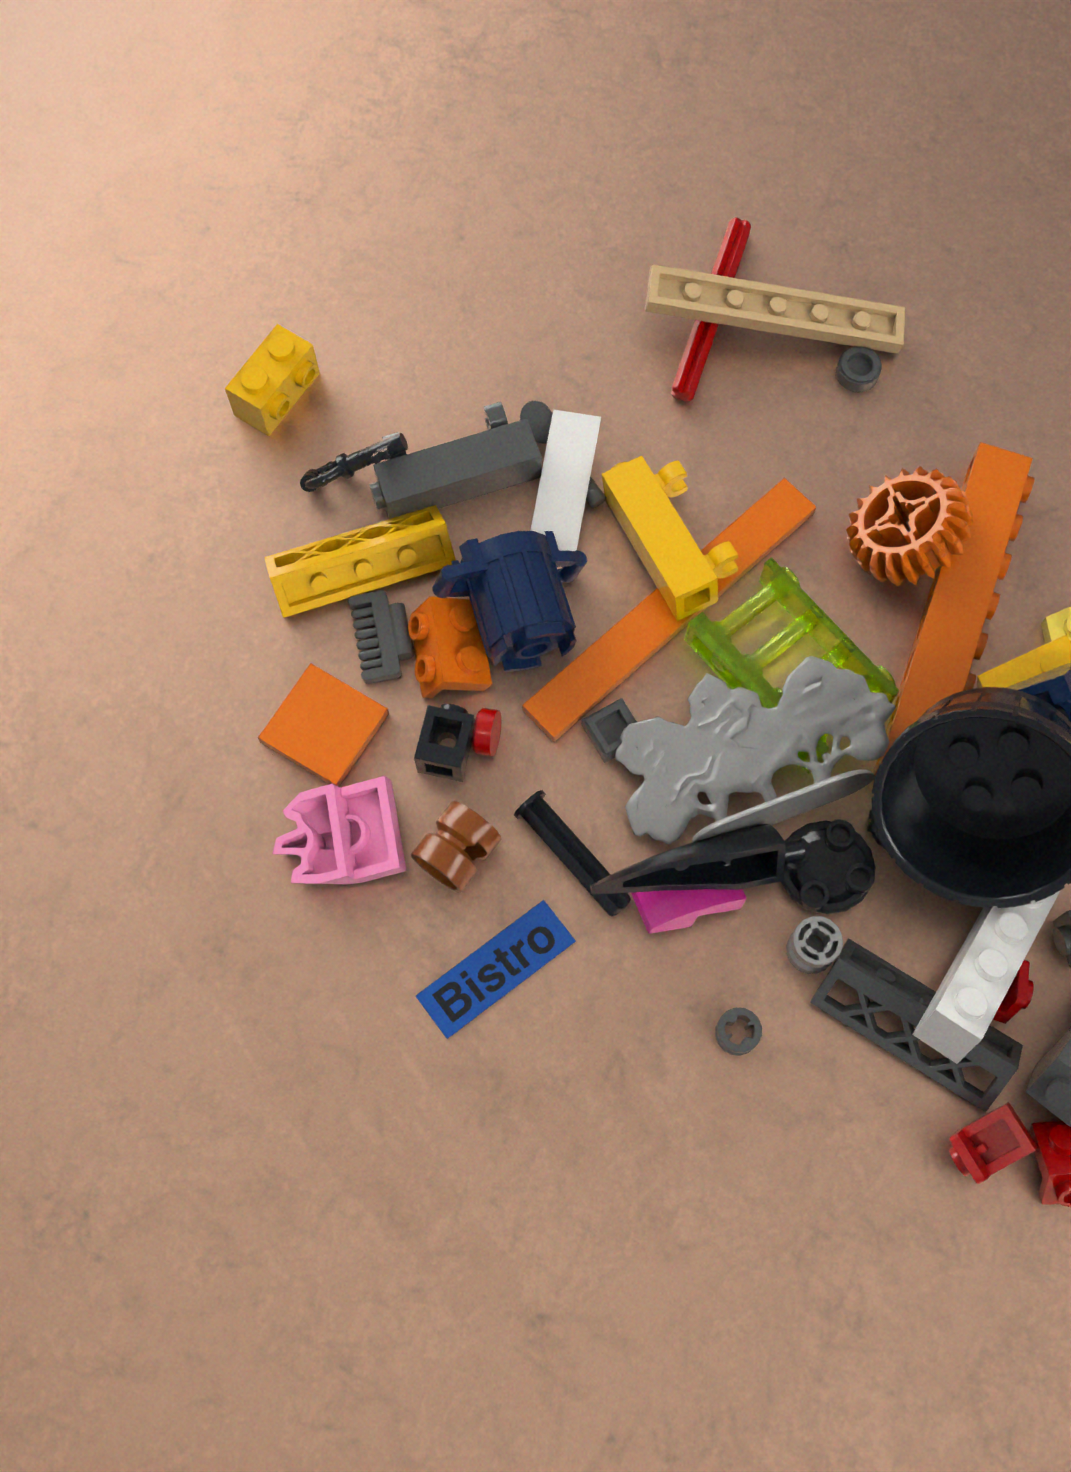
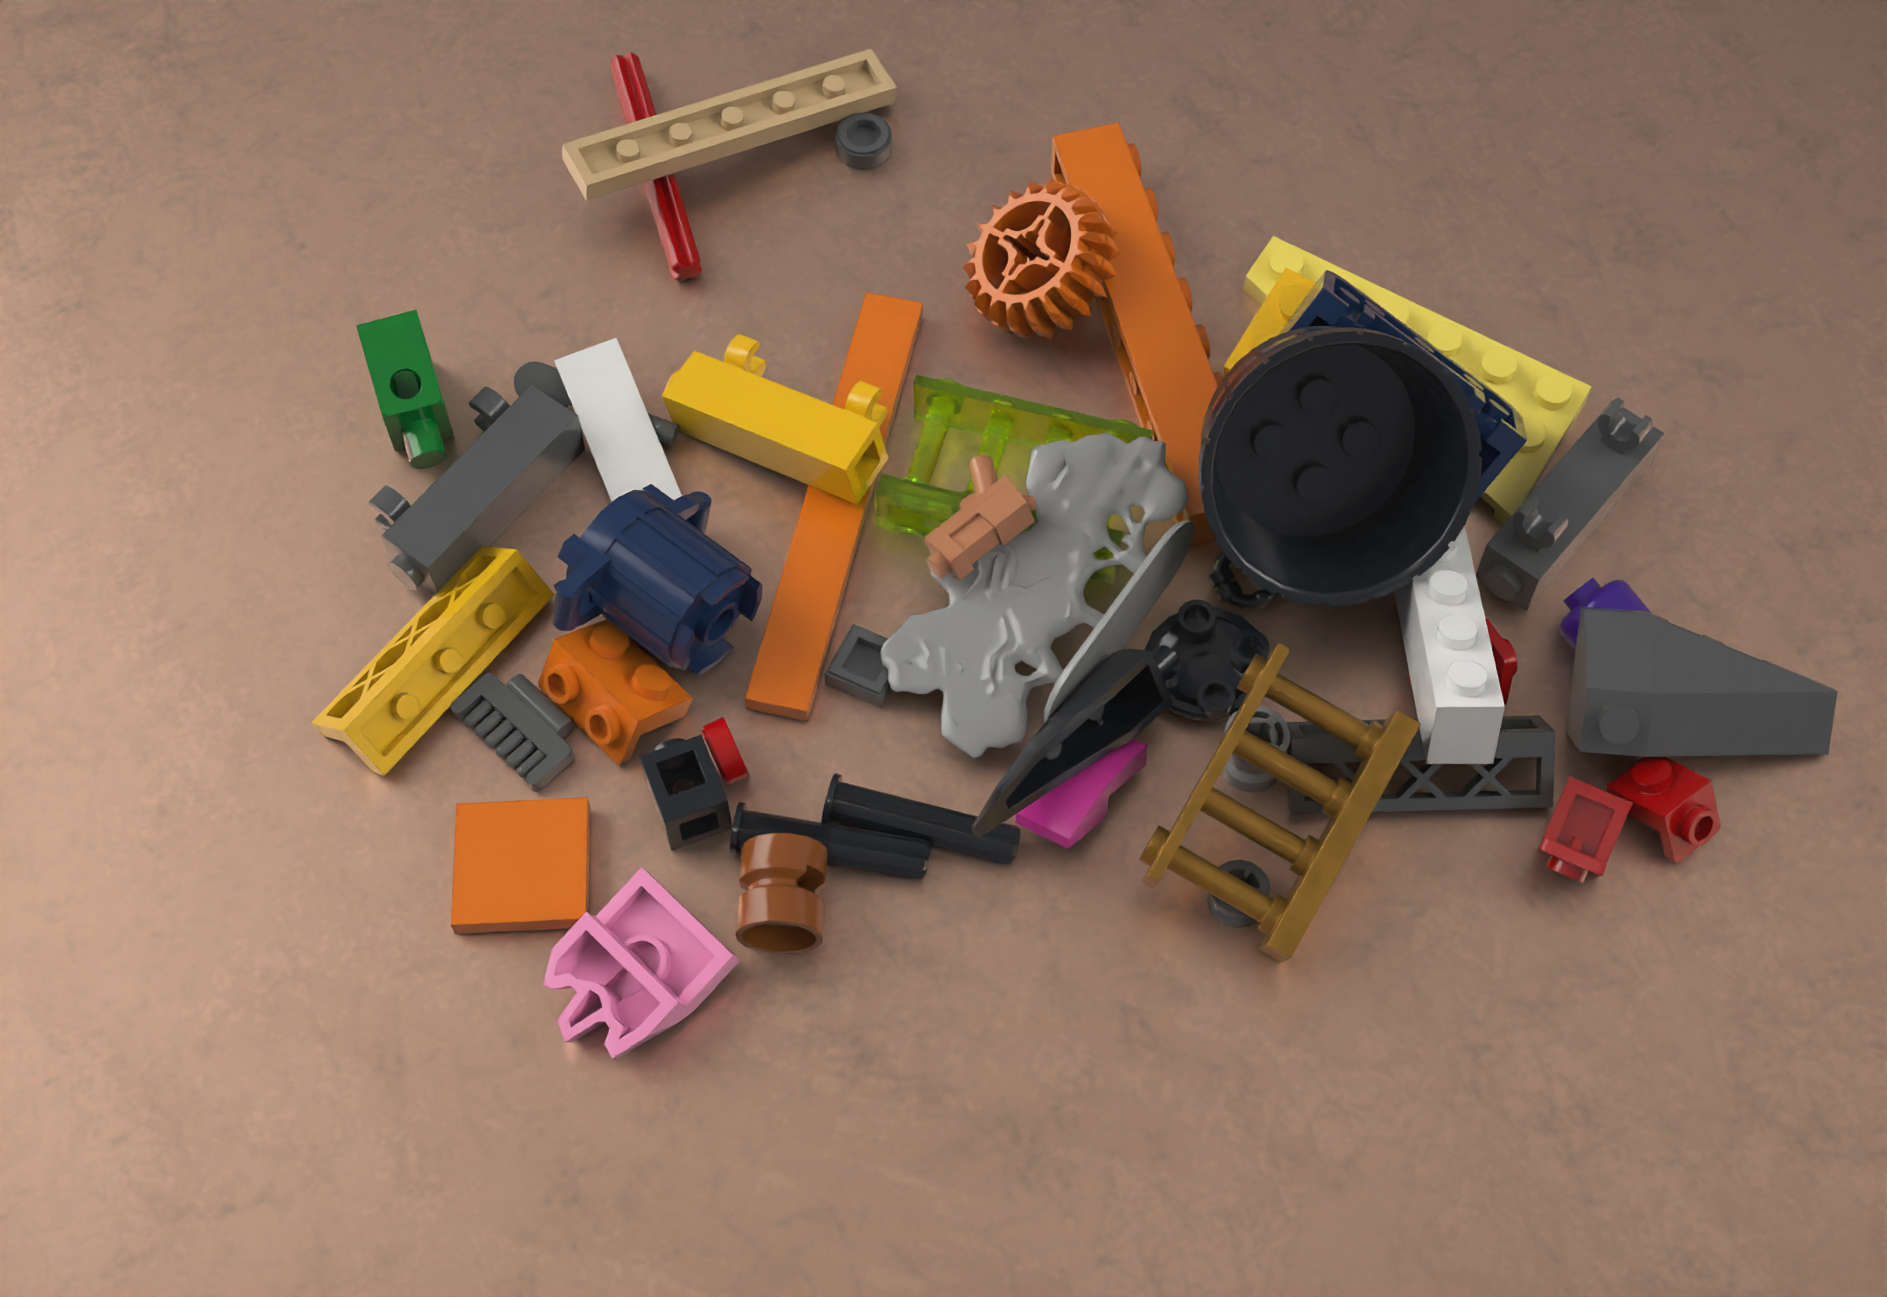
camera: 35 degrees left, 10 degrees down
yellow brick [225,324,320,436] -> none
black piece [300,433,408,492] -> none
blue sticker [416,900,576,1039] -> none
none -> green torso [356,310,454,469]
none -> black axle [730,802,930,879]
none -> nougat piece [924,455,1037,581]
none -> pearl gold fence [1139,643,1421,963]

